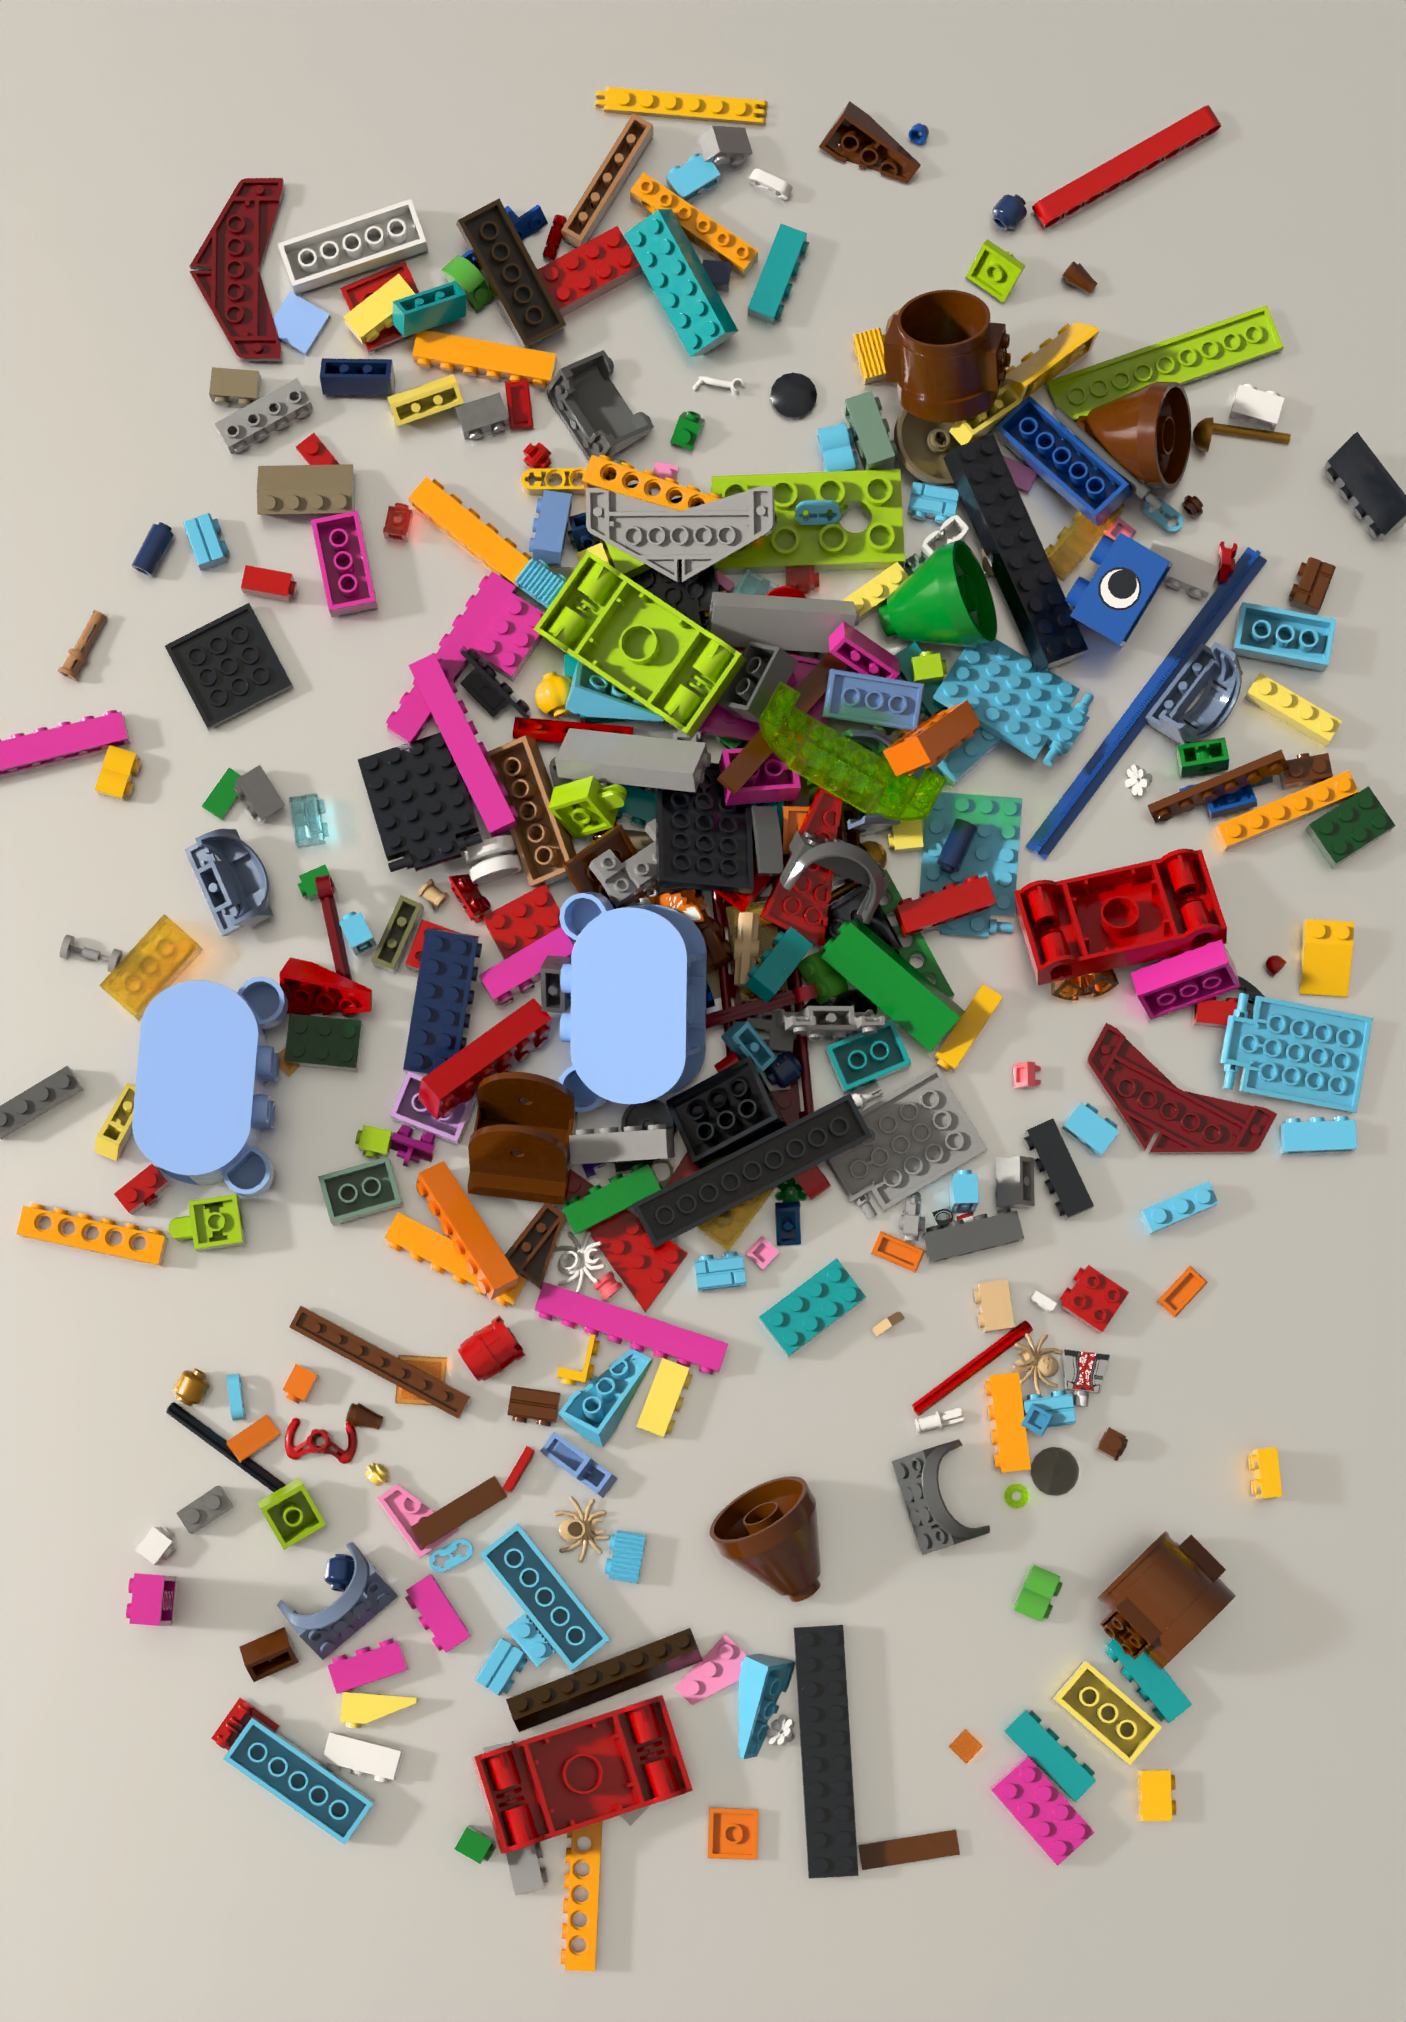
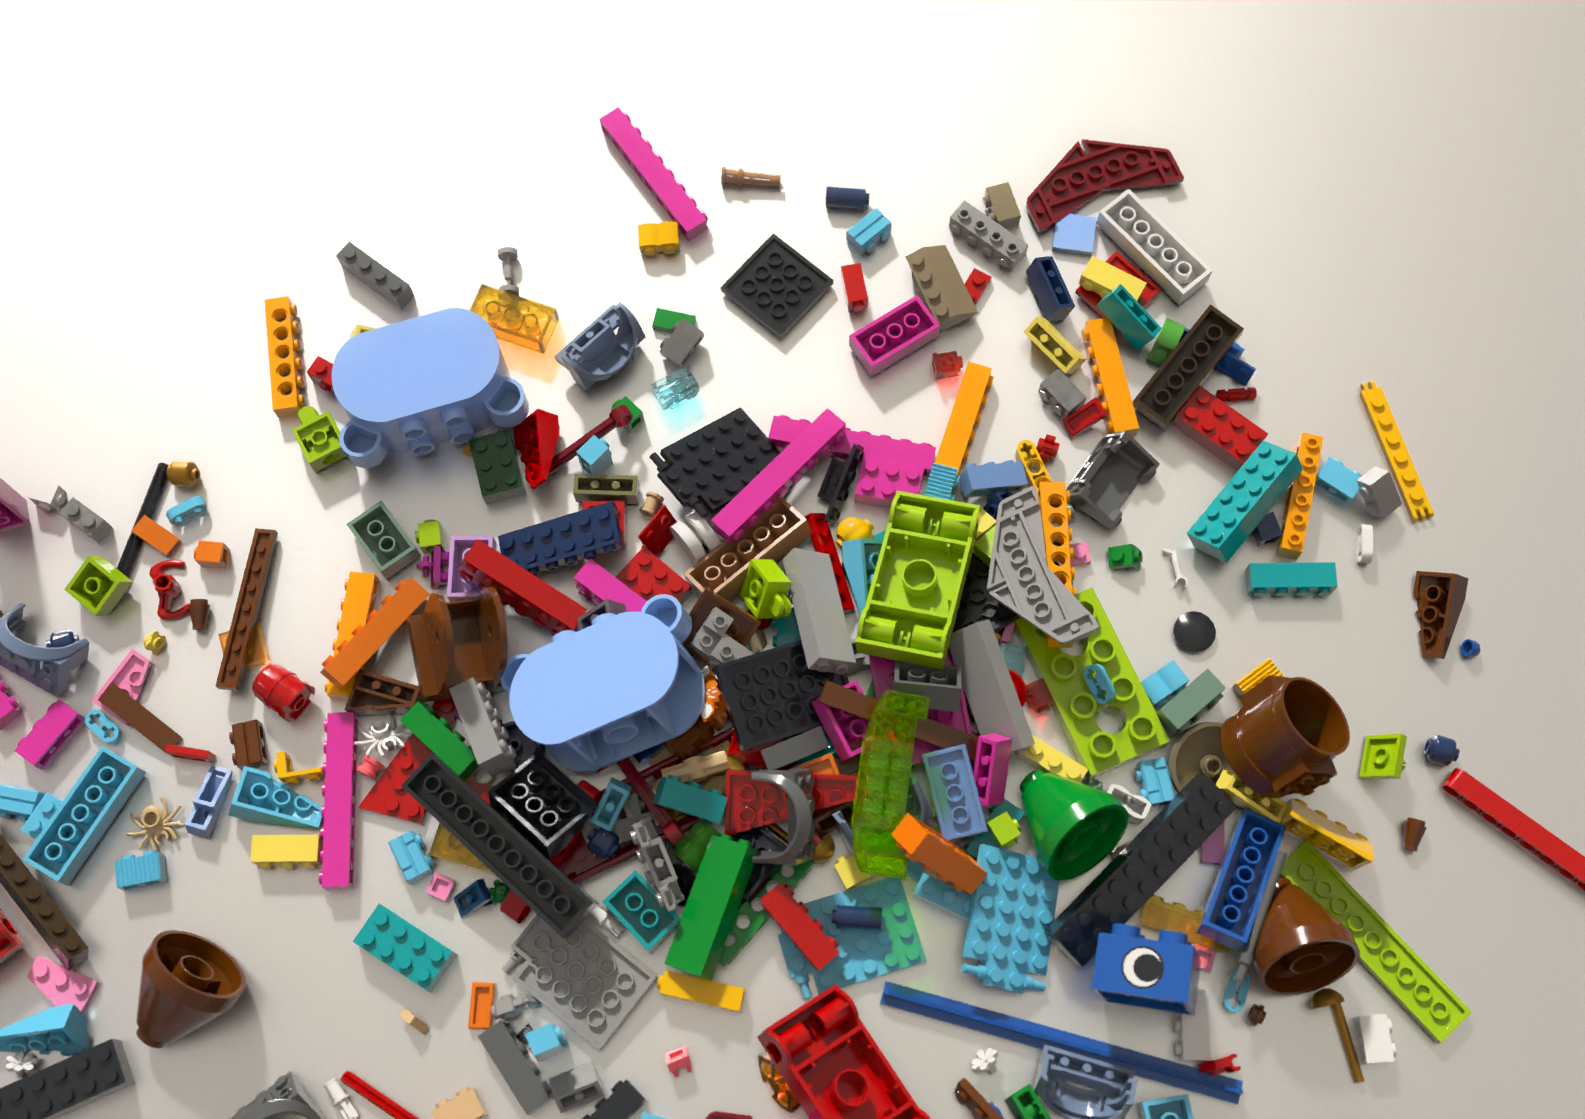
camera: 70 degrees right, 10 degrees down
medium nougat brick [561,114,654,247] -> none

